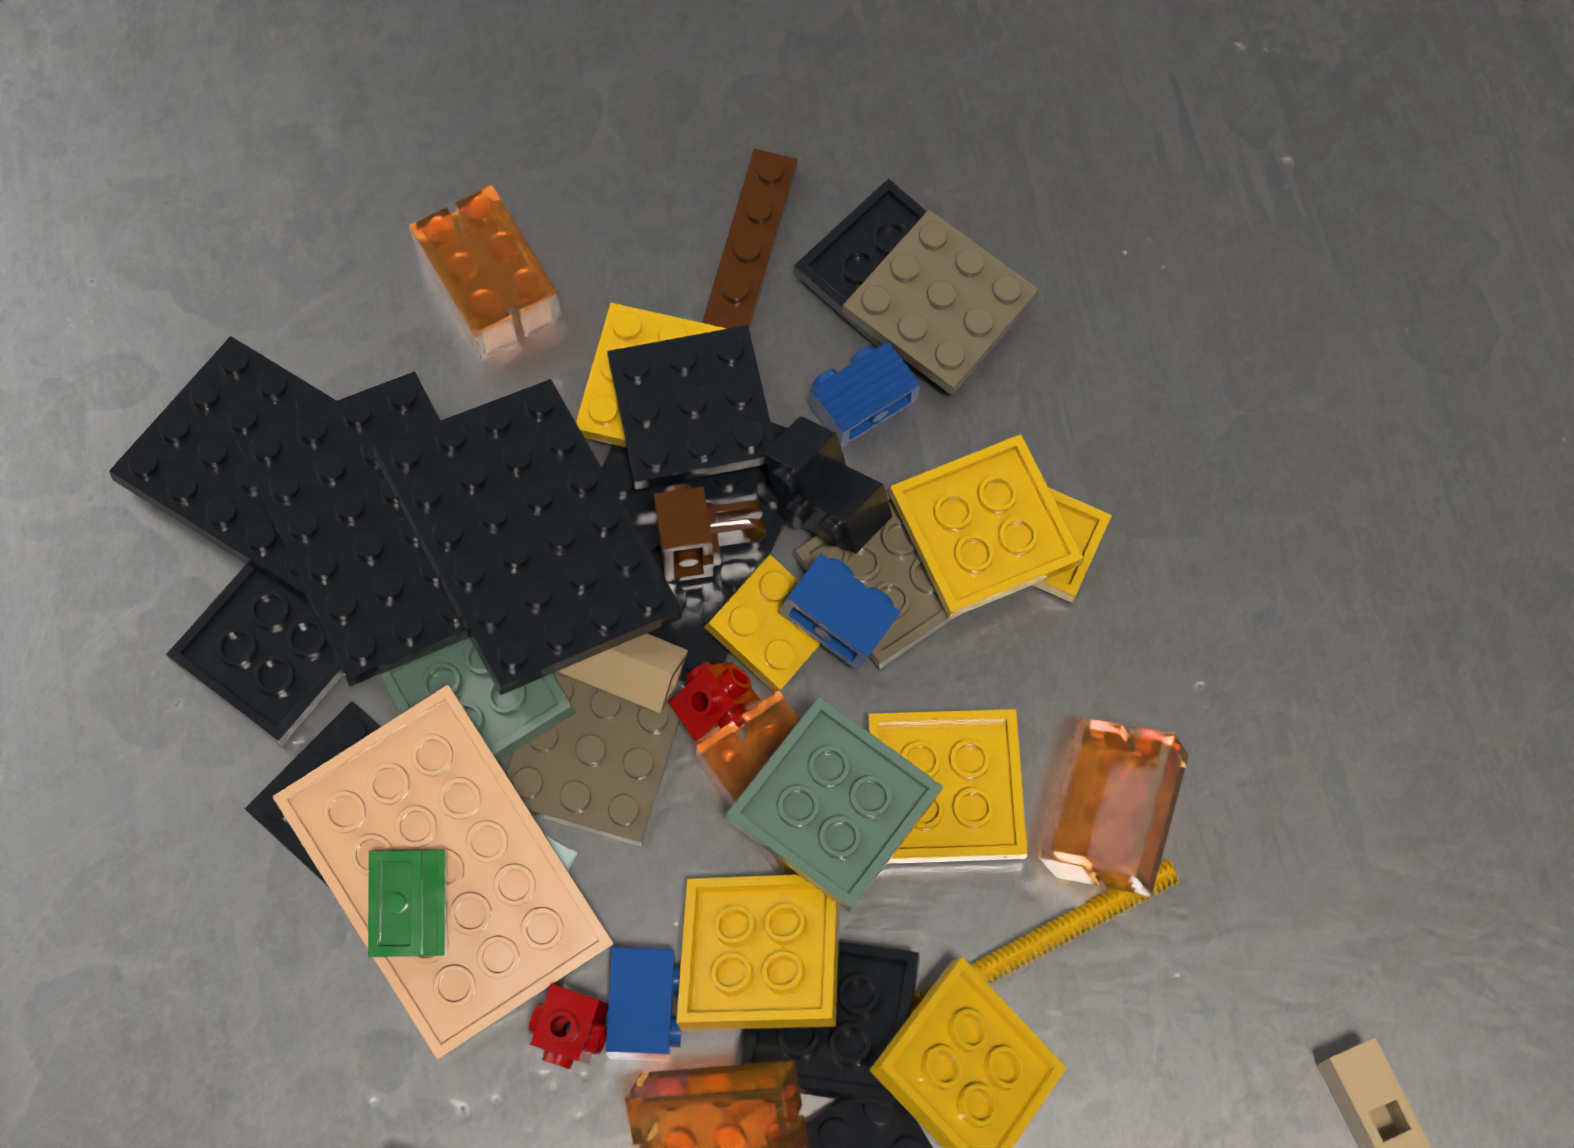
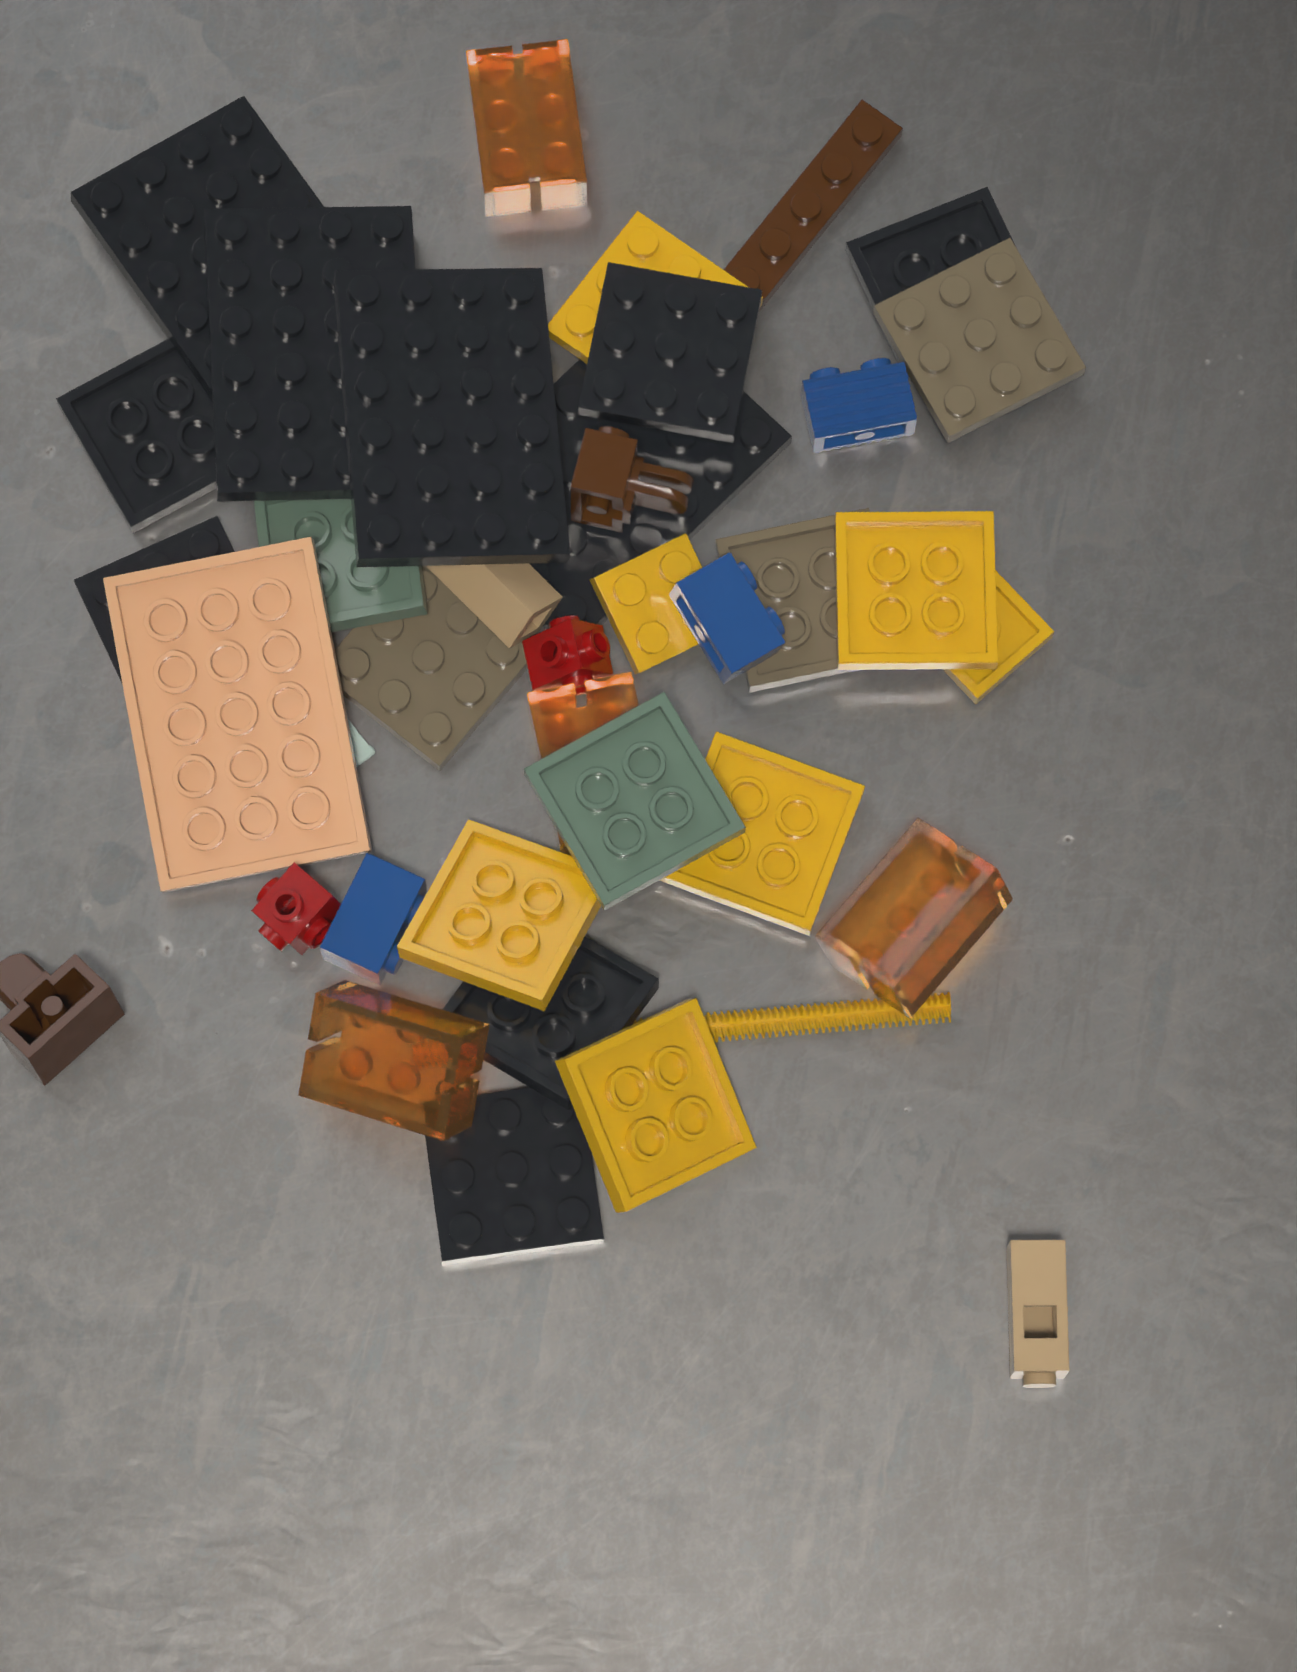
camera: 25 degrees right, 5 degrees up
green plate [368,850,447,957] -> none
black brick [762,416,893,554] -> none

